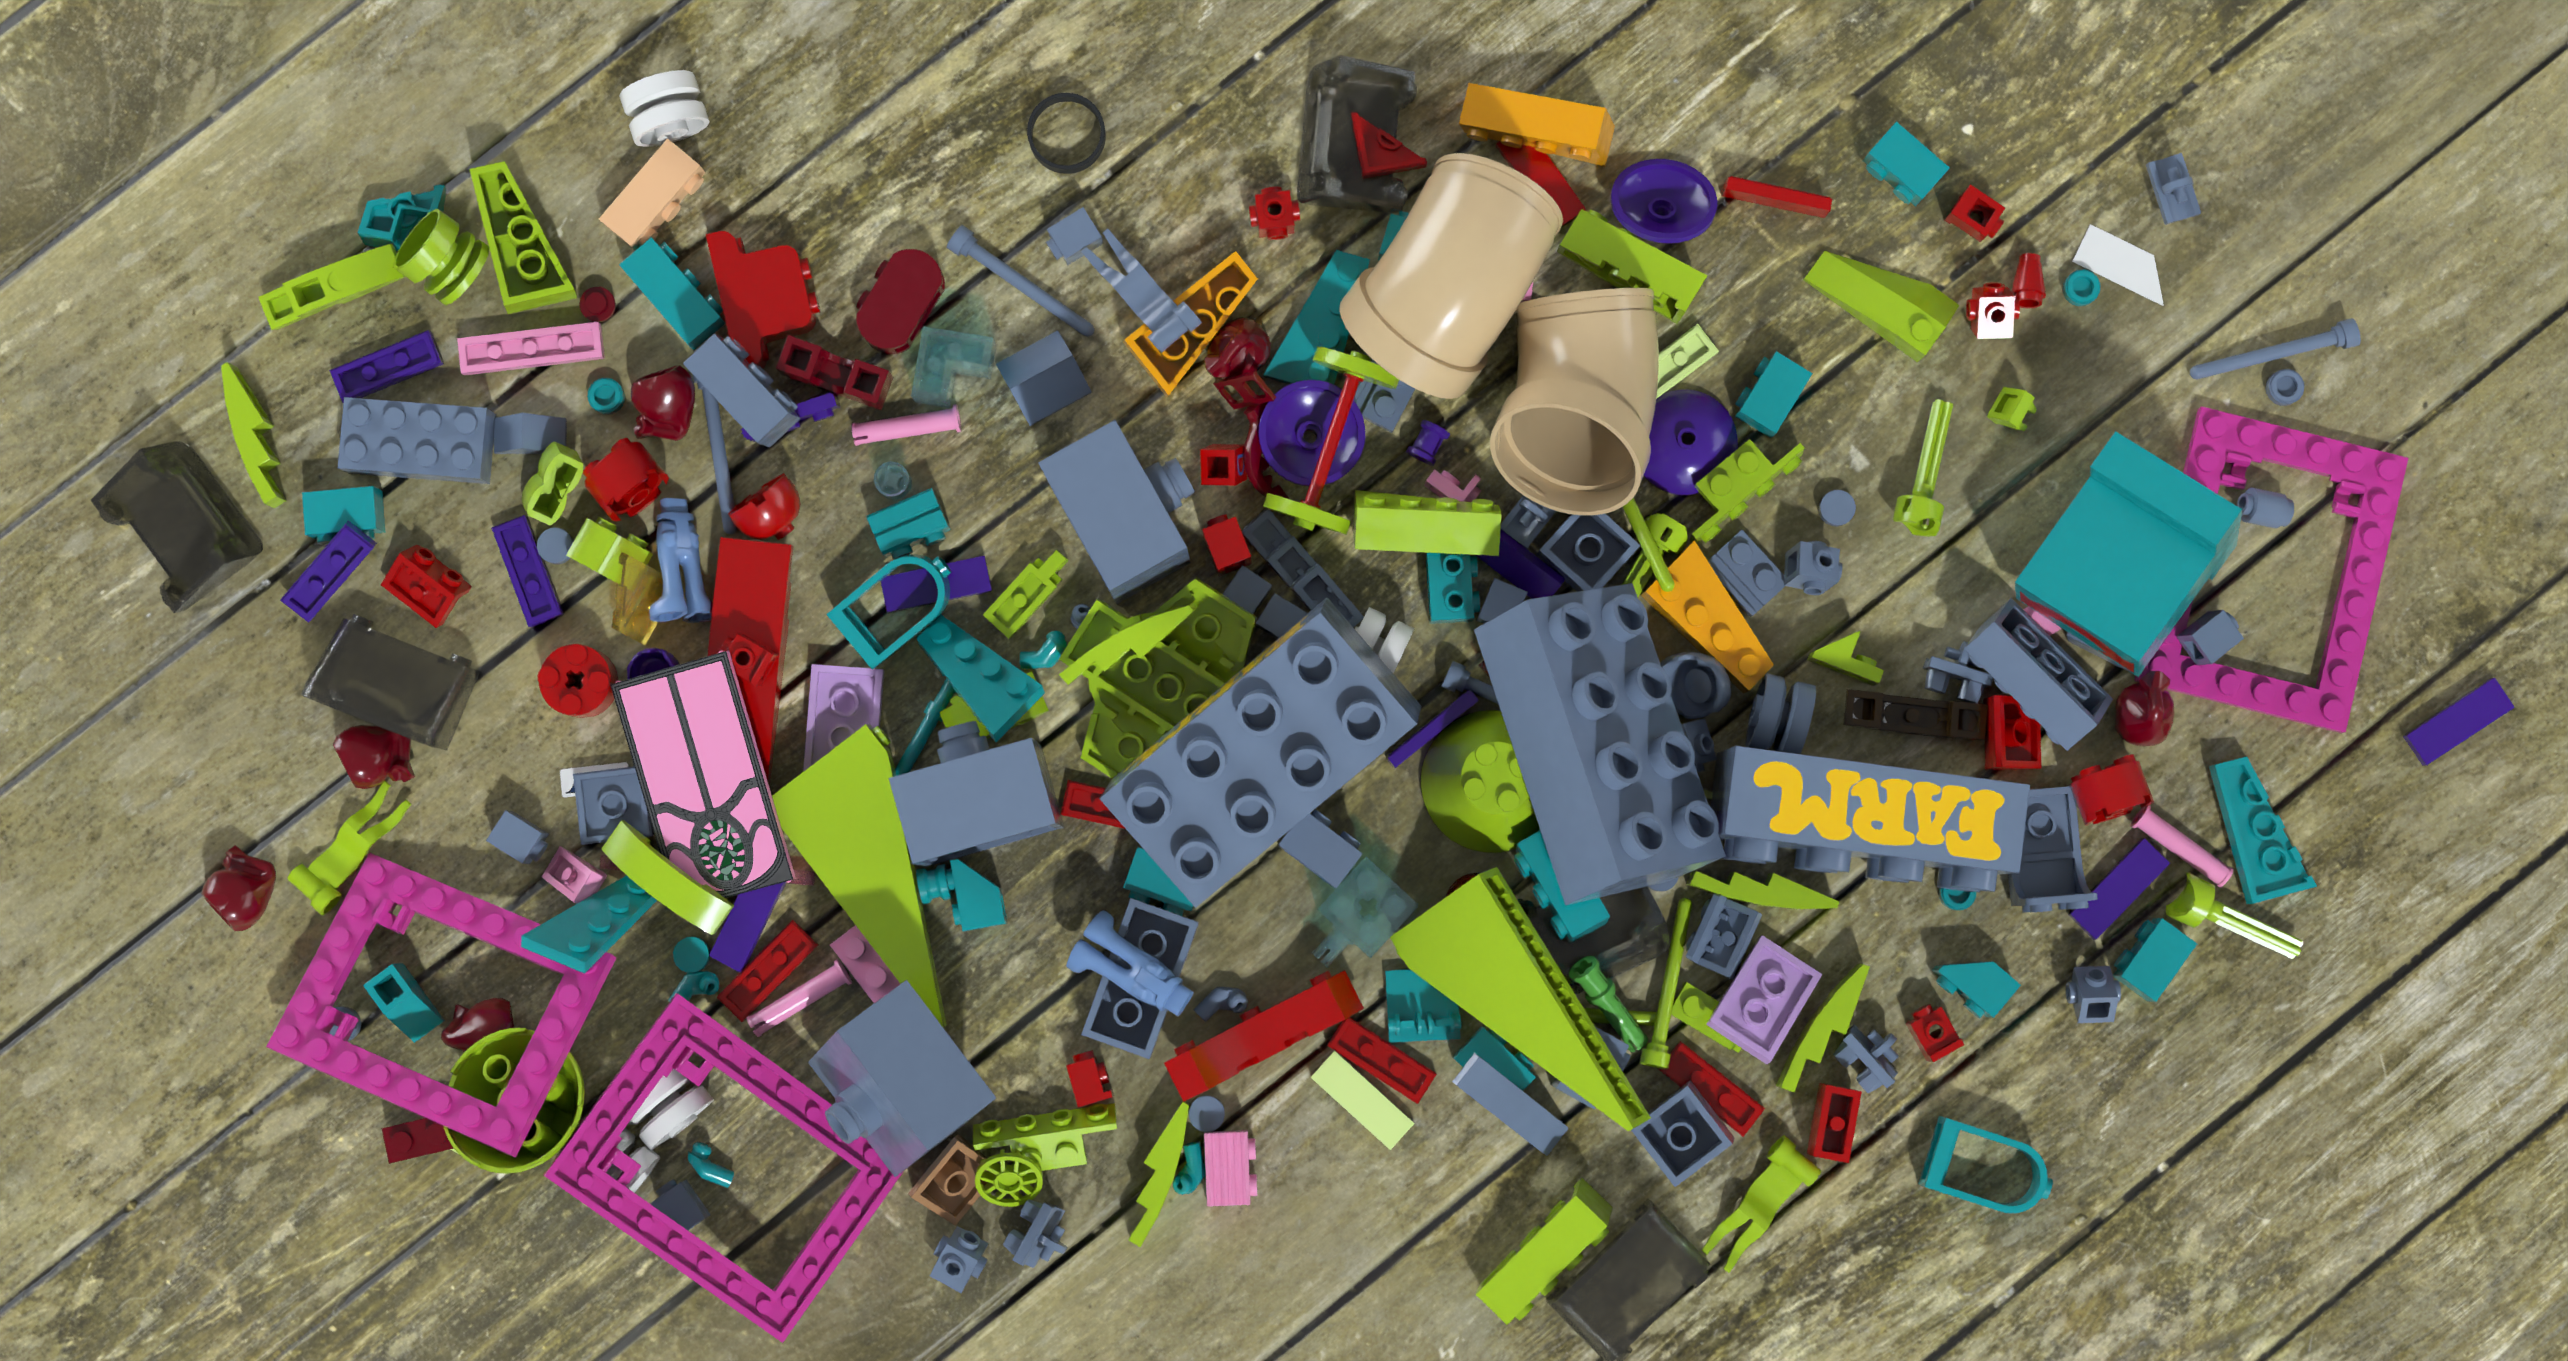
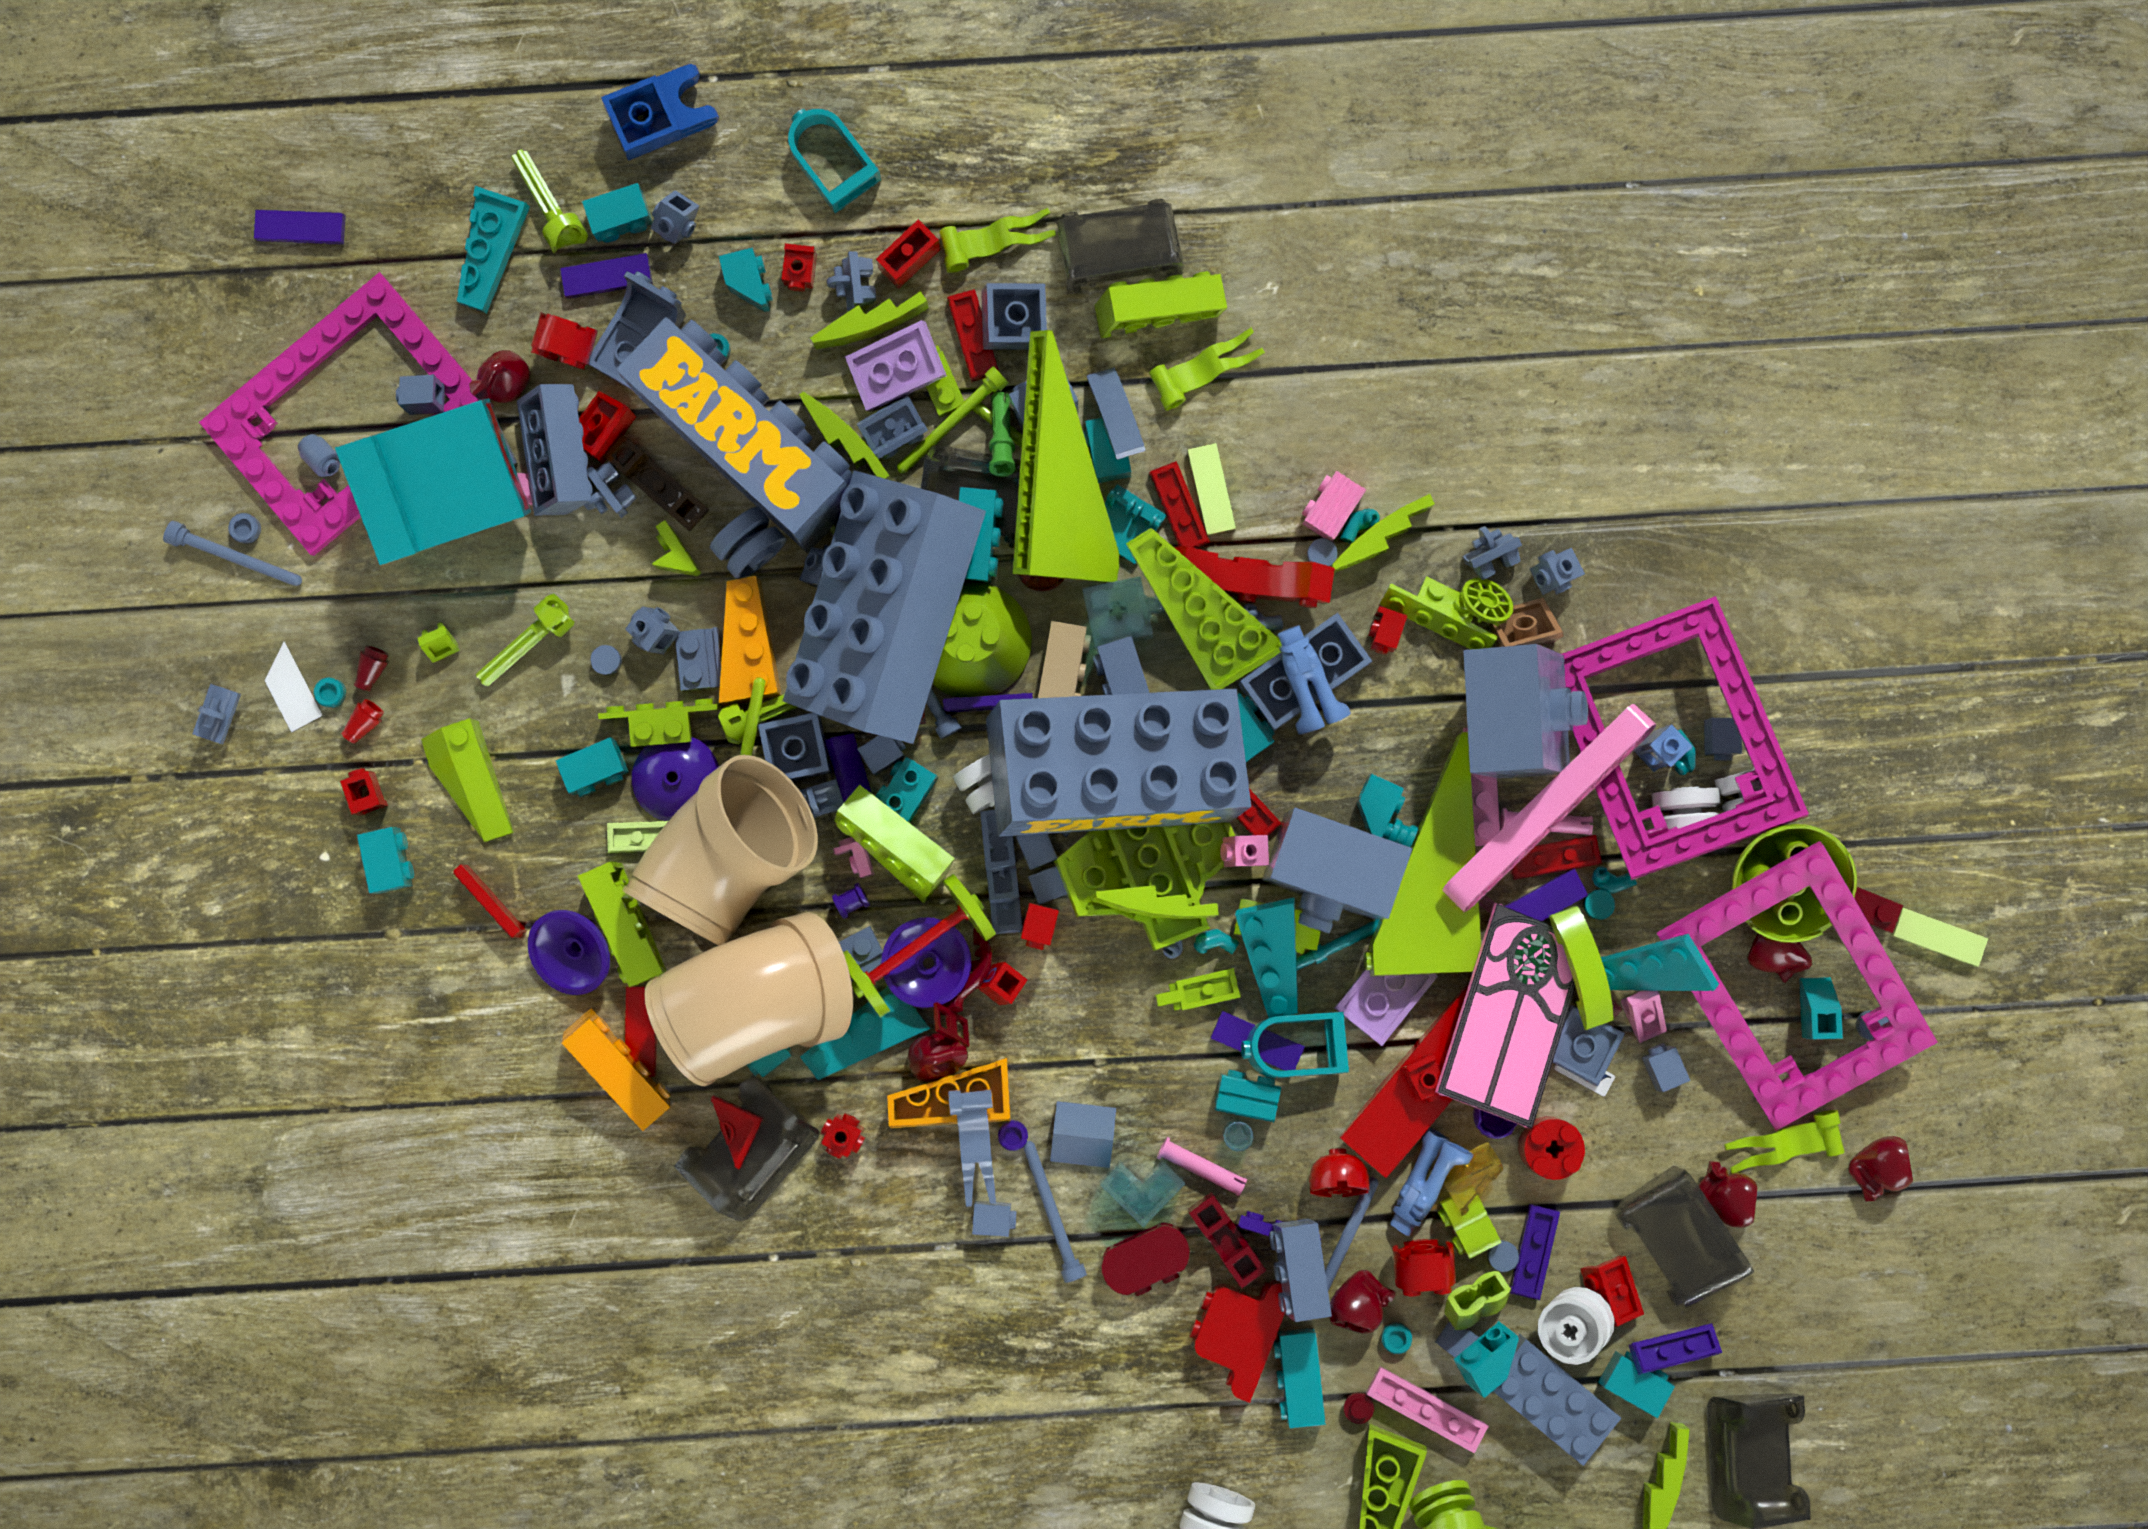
camera: 140 degrees left, 0 degrees up
dark purple tile [329,330,444,403] -> none
light nougat brick [599,138,706,251] -> none
black tyre [1027,93,1106,174] -> none
sand blue brick [1038,420,1195,604] -> none
sand blue piece [1660,652,1731,719] -> none
brick [1966,282,2020,339] -> none
bright pink pin [2130,805,2234,887] -> none
none -> dark red cone [354,645,389,691]
none -> blue brick [601,64,719,161]
none -> dark purple tile [998,1120,1028,1151]
none -> tan brick [1038,621,1091,698]
none -> lime wing [1126,528,1282,690]
none -> lime flag [1149,327,1265,411]
none -> bright pink brick [1220,835,1269,867]
none -> bright pink beam [1442,704,1657,912]
none -> teal slope [1453,1321,1519,1398]
none -> white wheel [1538,1287,1614,1365]
none -> medium blue window [1633,724,1693,772]
none -> yellowish green tile [1890,908,1988,967]

